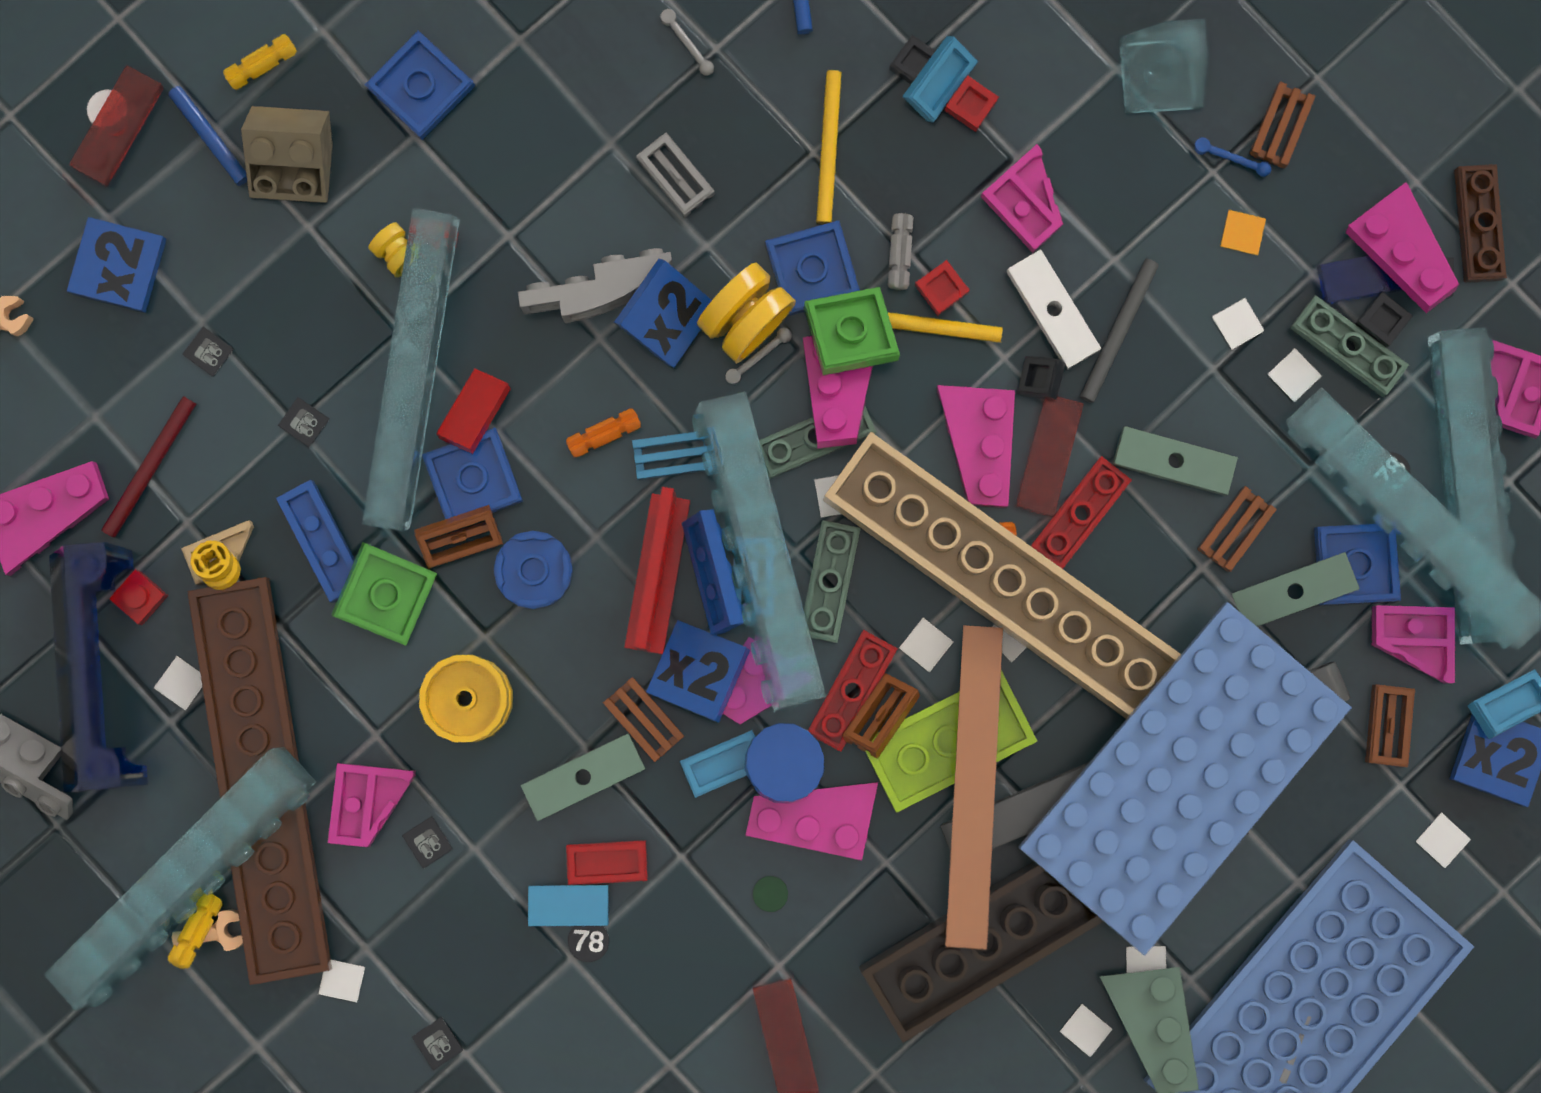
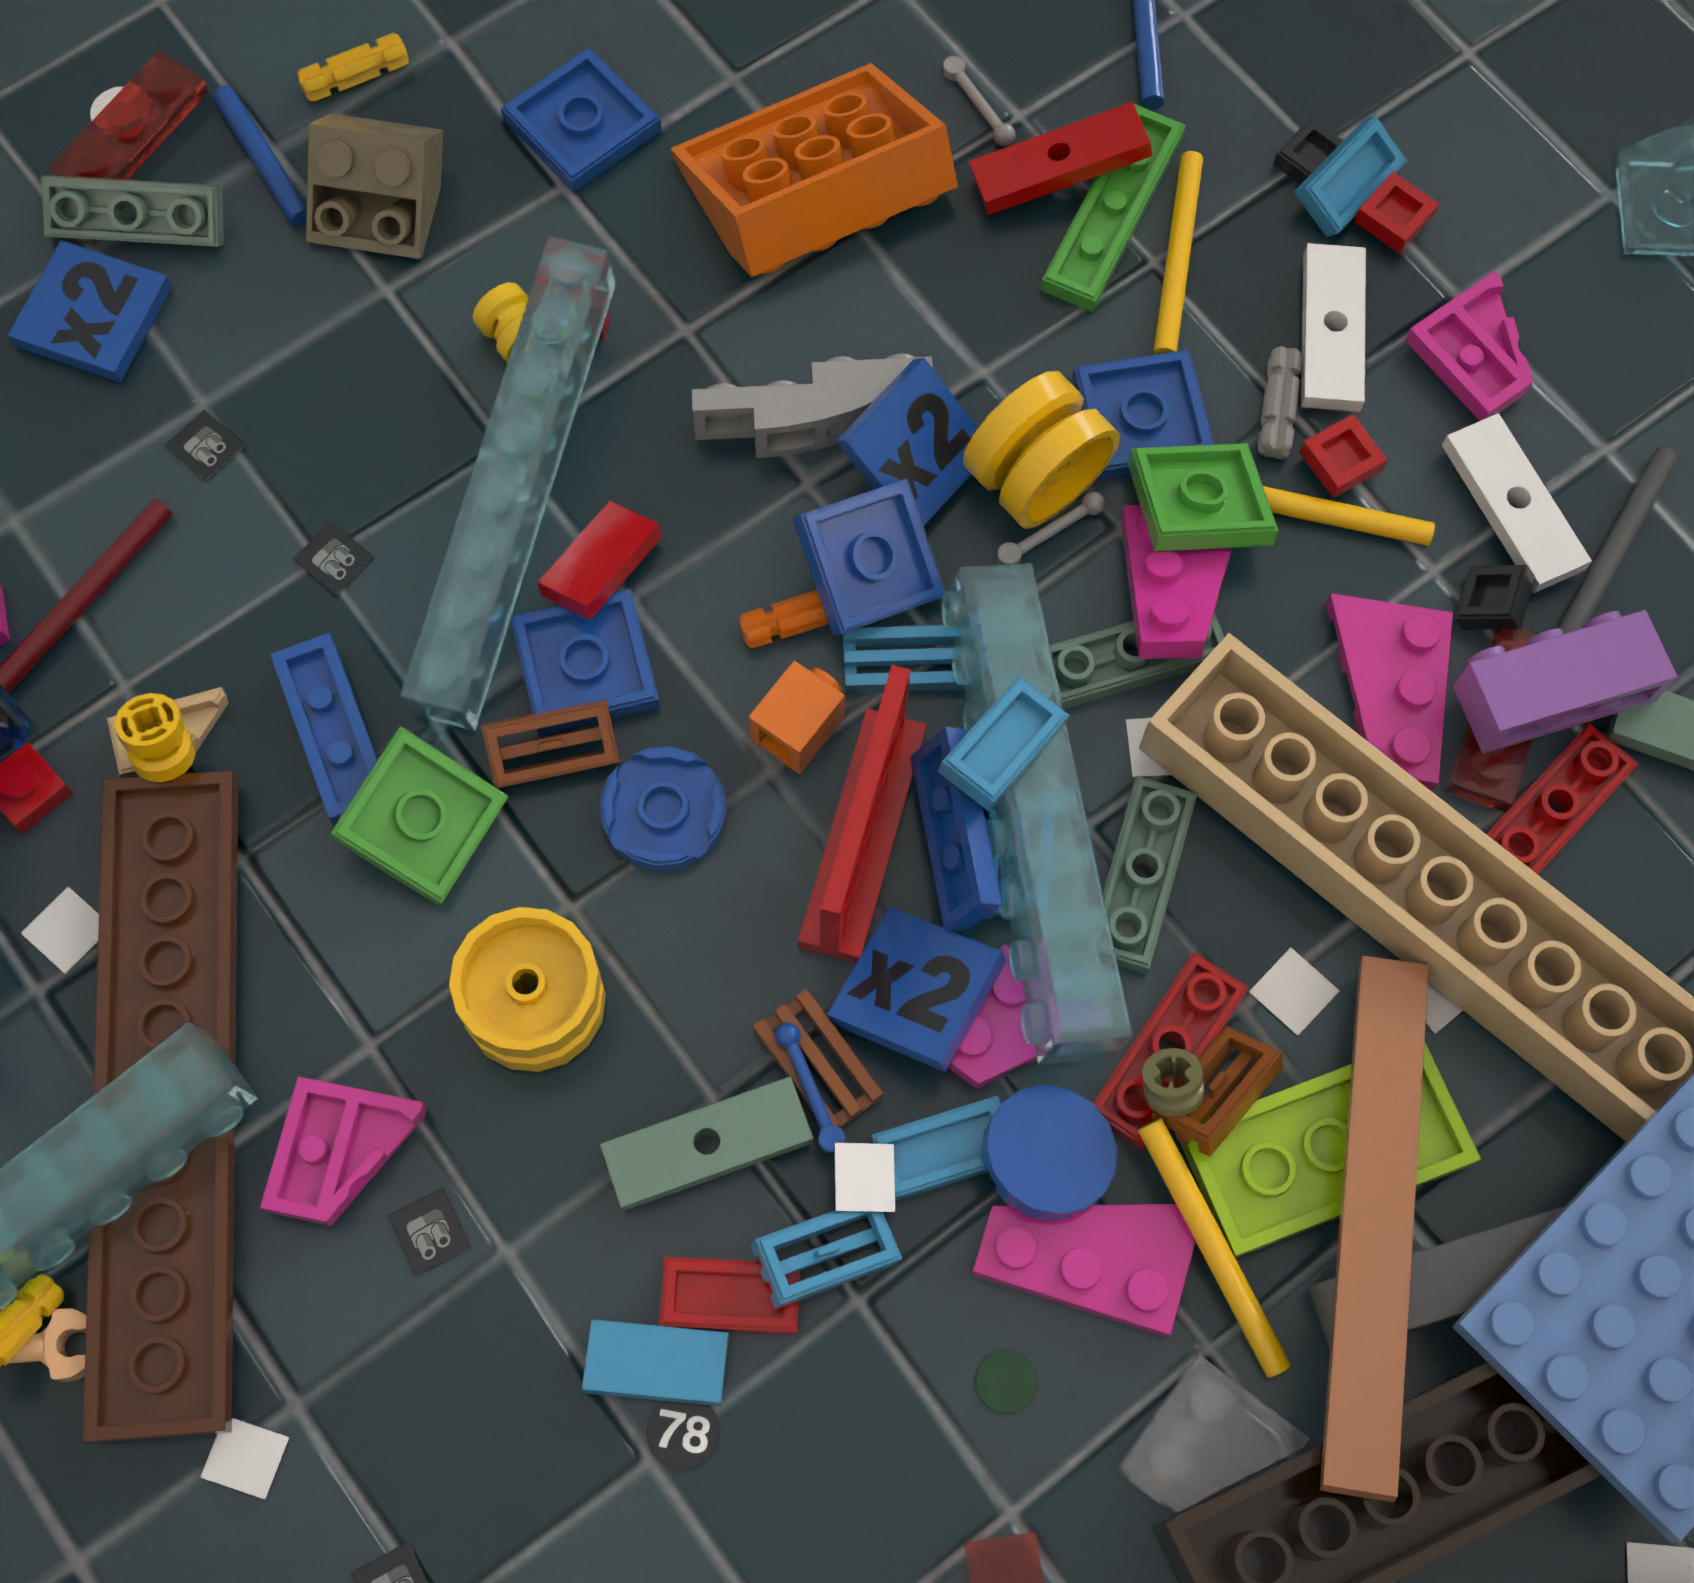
camera: 10 degrees right, 15 degrees down
light grey tile [636,133,715,218] -> none
none -> sand green tile [41,175,224,247]
none -> orange slope [670,63,958,277]
none -> orange brick [748,660,845,775]
none -> dark azure tile [749,1210,902,1309]
none -> blue hinge [774,1022,845,1154]
none -> blue tile [792,479,947,636]
none -> white sticker [835,1143,895,1212]
none -> dark azure tile [938,676,1070,812]
none -> red tile [969,102,1153,215]
none -> bright green tile [1040,104,1186,313]
none -> clear wing [1116,1354,1310,1514]
none -> yellow bar [1138,1118,1292,1378]
none -> olive bush [1142,1048,1205,1117]
none -> white tile [1301,243,1366,412]
none -> medium lavender brick [1453,610,1678,754]

